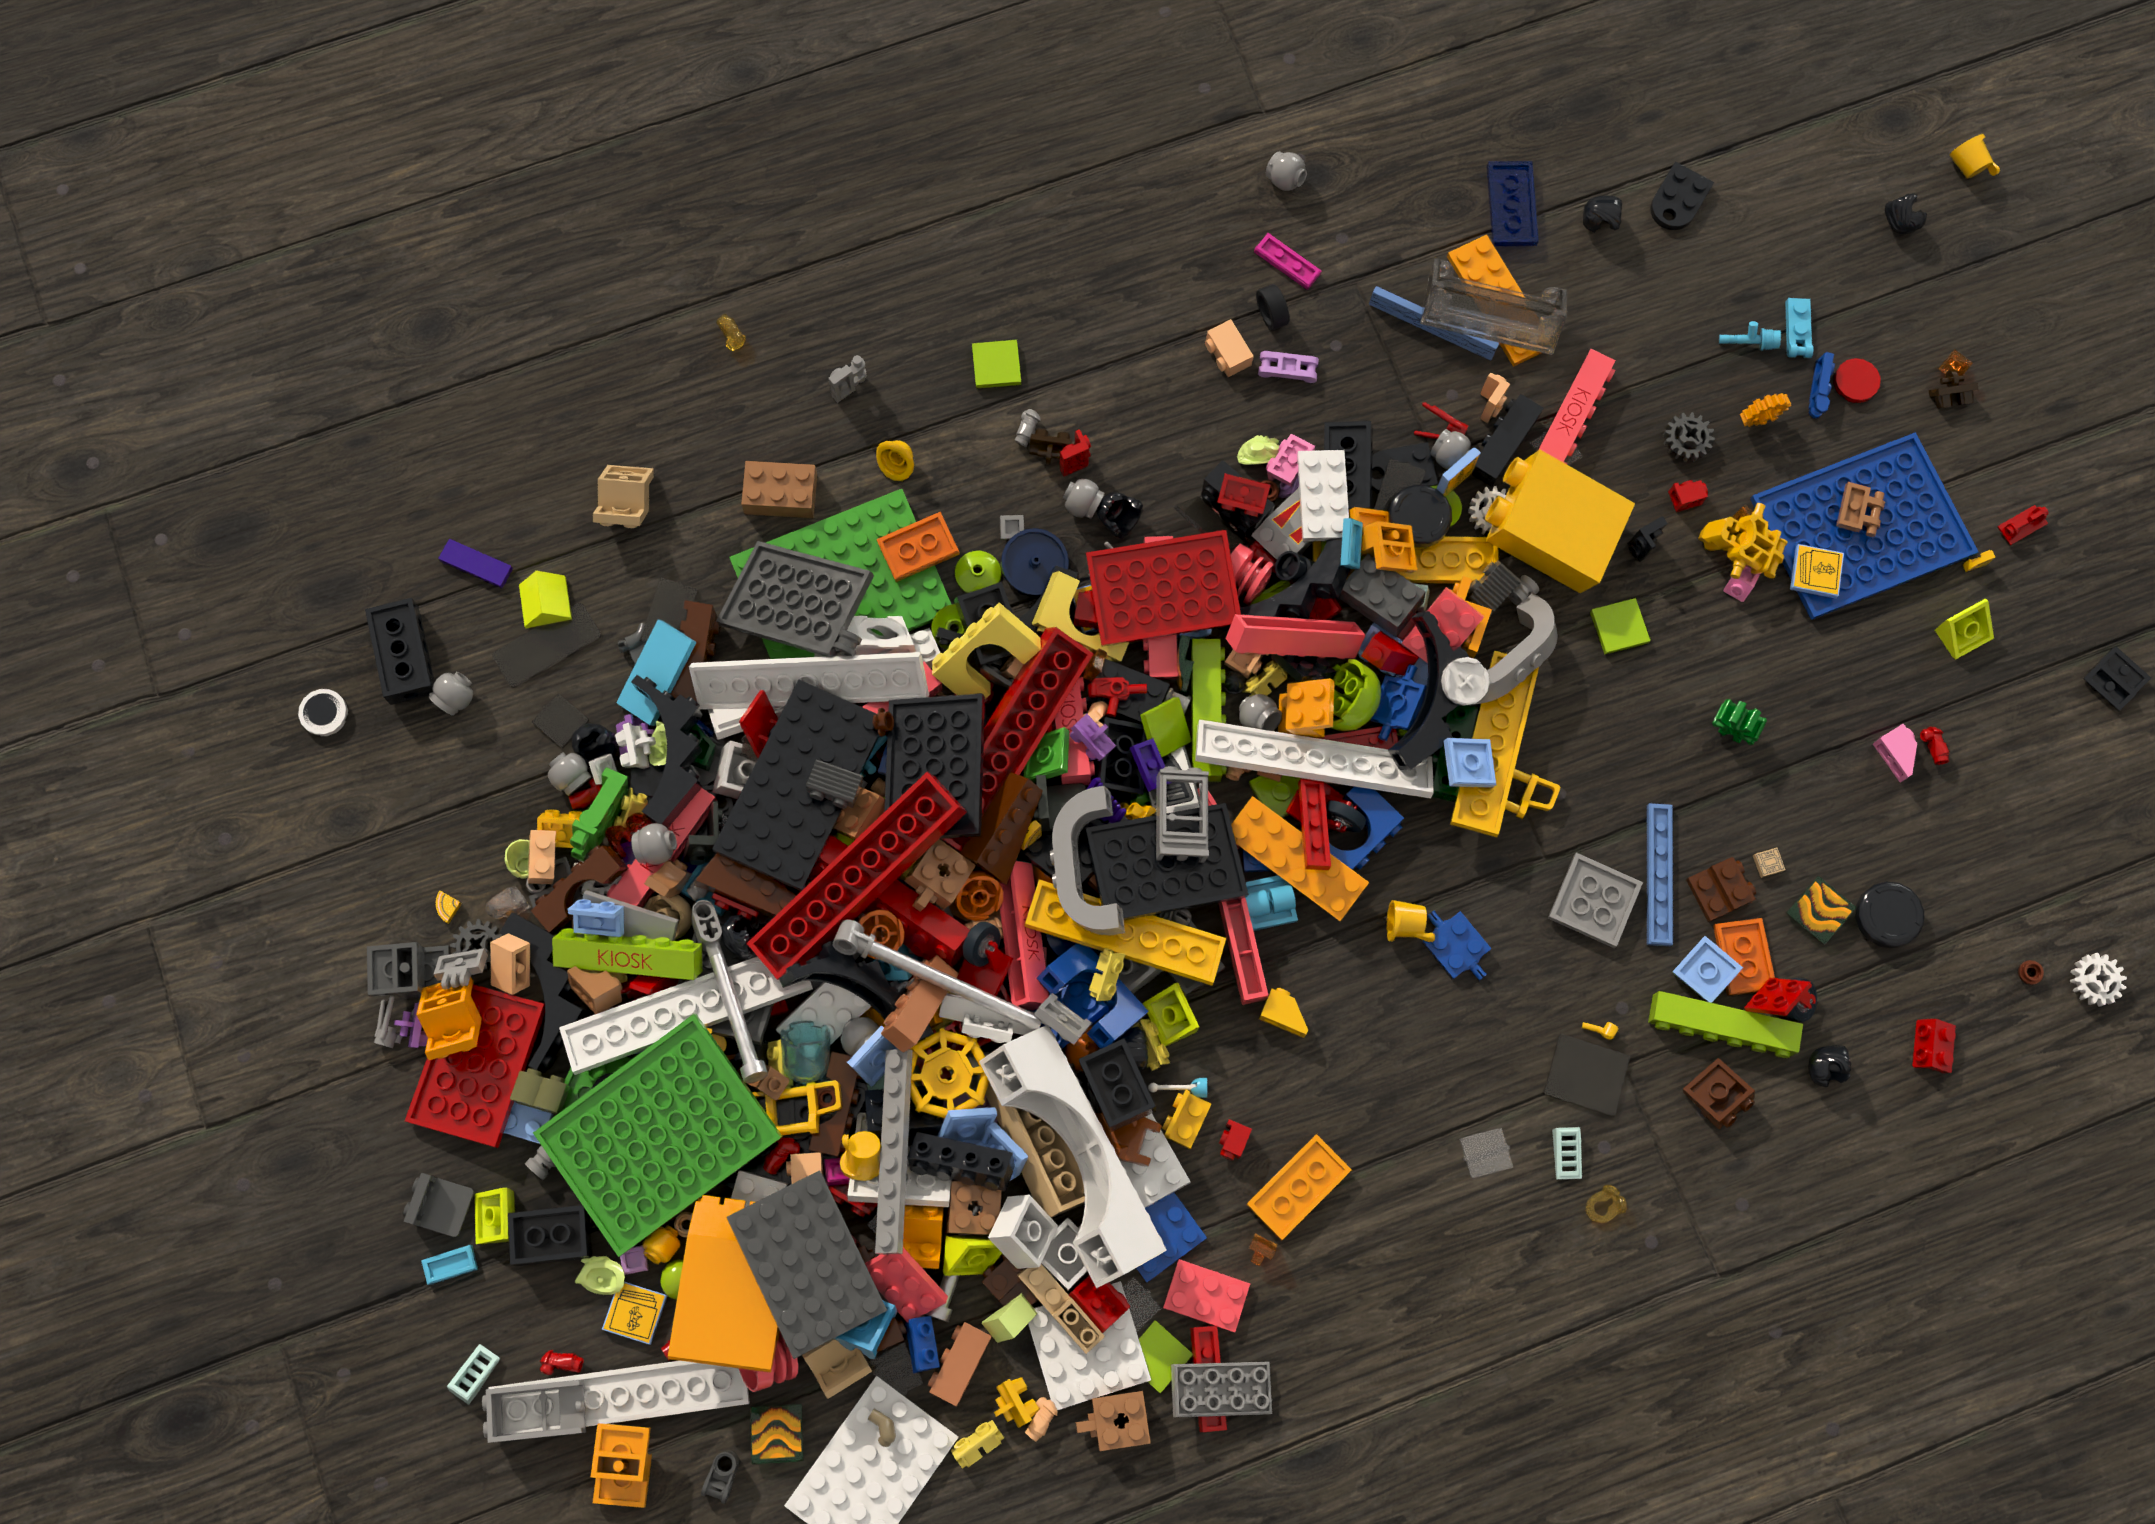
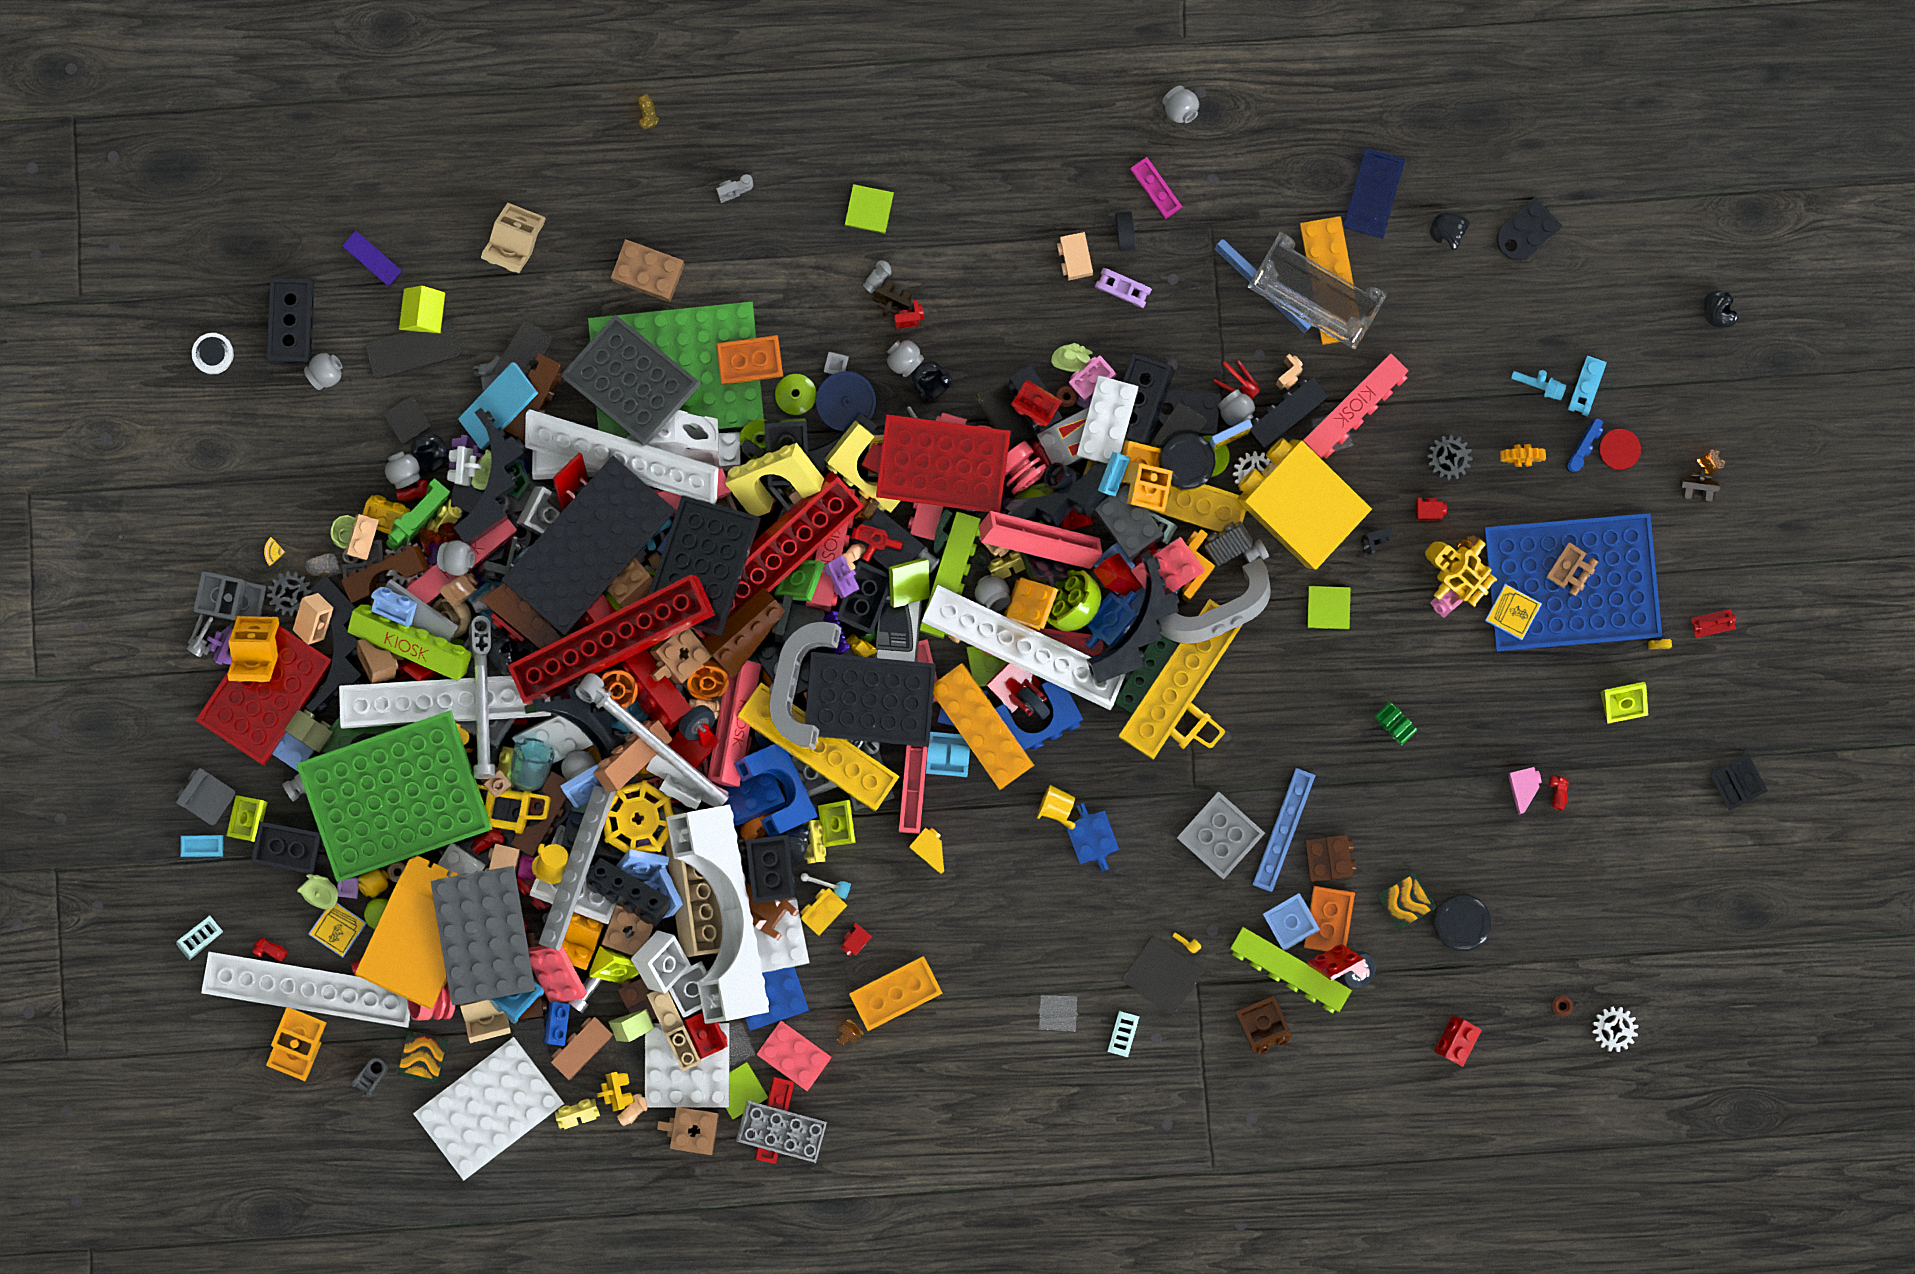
camera: 20 degrees right, 10 degrees up
light grey hinge [433,948,488,990] -> none
light grey door [482,1380,586,1443] -> none
white tile [589,754,617,785] -> none
dark grey brick [806,759,863,809] -> none
dark grey wheel [832,629,862,656] -> none
dark tan arm [868,1408,896,1447] -> none
reddish brown plate [873,708,894,737] -> none
yellow hat [876,440,914,481] -> none
yellow tile [1021,820,1042,851] -> none
light grey plate [1034,993,1092,1045] -> none
light yellow hinge [1089,948,1125,1001] -> none
dark purple plate [1130,738,1171,792] -> none
light grey door [1156,766,1209,863] -> none
red plate [1298,779,1331,870] -> none
white tile [1441,657,1490,706] -> none
light blue tile [1444,738,1496,788] -> none
clear yellow piece [1586,1185,1627,1223] -> none
tan tile [1753,848,1786,878] -> none
black hair [1808,1045,1851,1087] -> none
yellow hat [1949,134,2000,179] -> none

